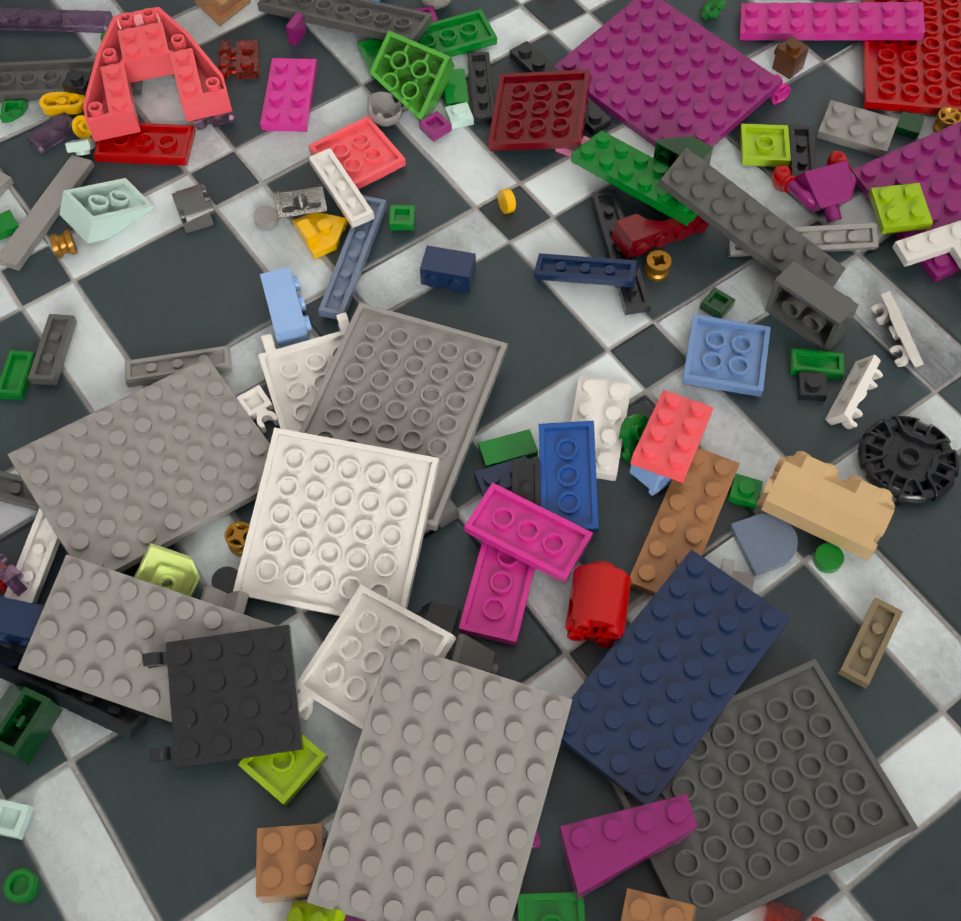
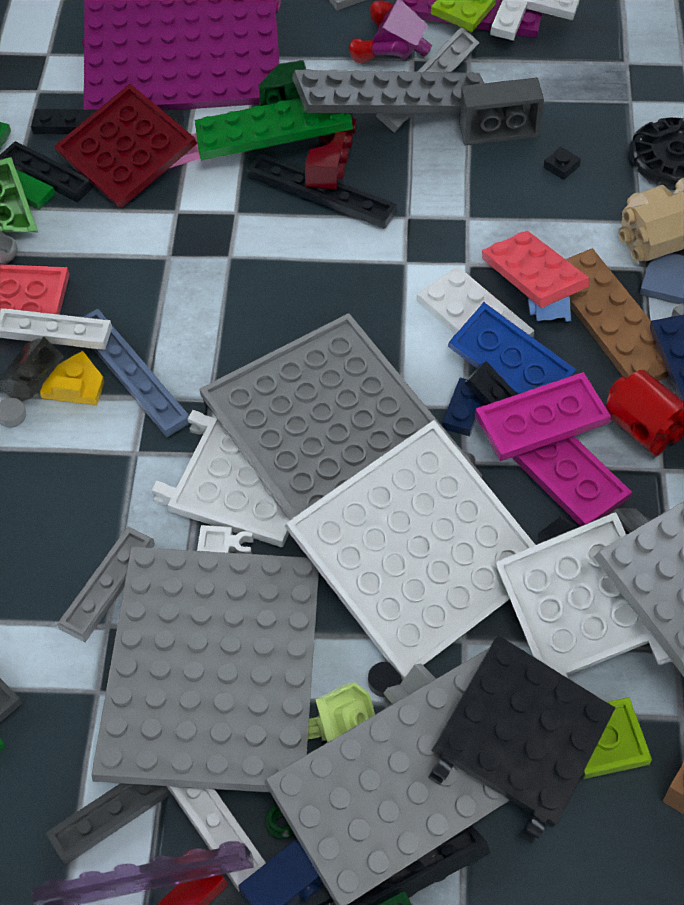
camera: 50 degrees left, 5 degrees down
pearl gold wheel [224,522,249,557] -> none
light blue brick [260,267,312,348] -> none
green plate [389,205,415,231] -> none
magenta plate [419,111,452,142] -> none
dark blue brick [420,245,476,293] -> none
light aqua plate [445,102,474,130] -> none
green tile [478,429,538,468] -> none
yellow tile [497,188,516,214] -> none
dark blue plate [534,253,638,287] -> none
green plate [619,414,648,463] -> none
pearl gold wheel [644,250,672,281] -> none
medium blue plate [682,314,771,397] -> none
dark green tile [699,287,736,319] -> none
green plate [728,473,763,510] -> none
lime plate [739,124,791,167] -> none
black plate [788,125,816,177] -> none
green tile [789,348,845,380] -> none
white plate [825,355,883,429] -> none
white plate [871,291,924,368] -> none

